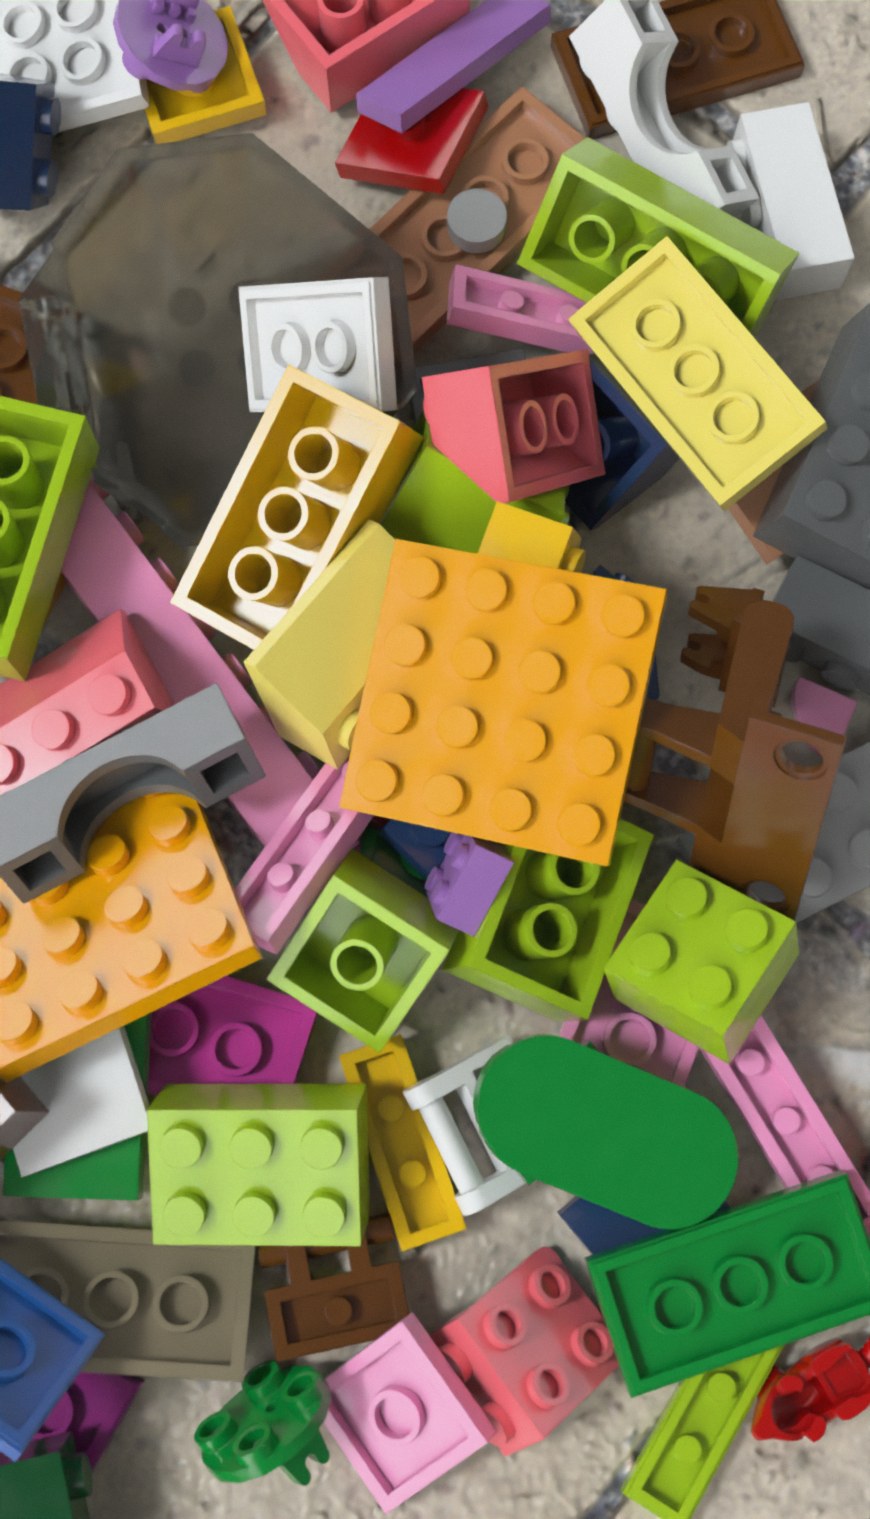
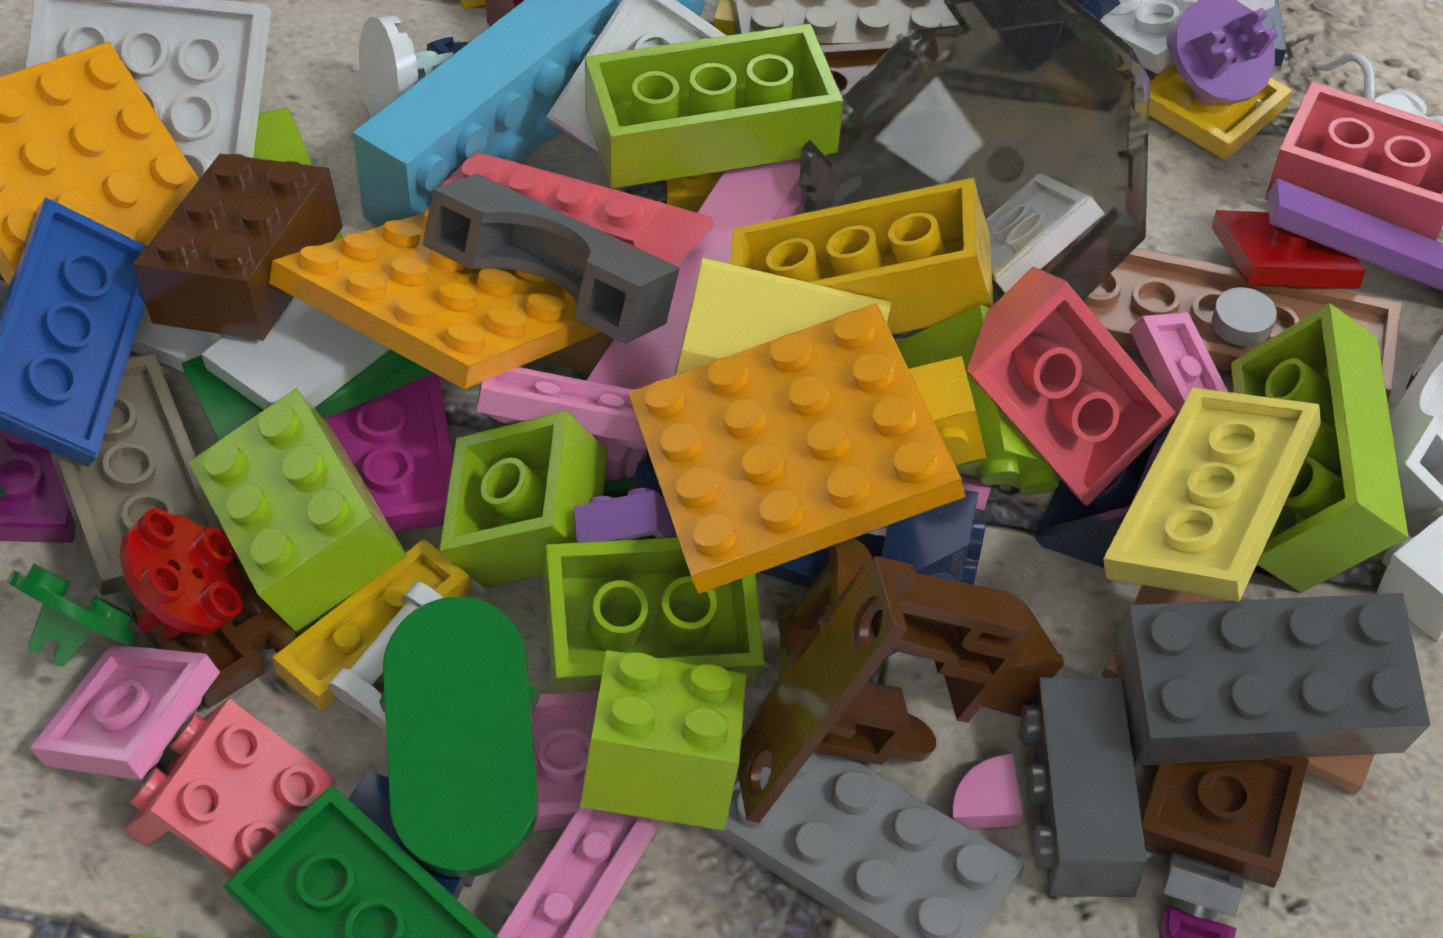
camera: 60 degrees right, 25 degrees down
none -> red plate [119,508,243,639]

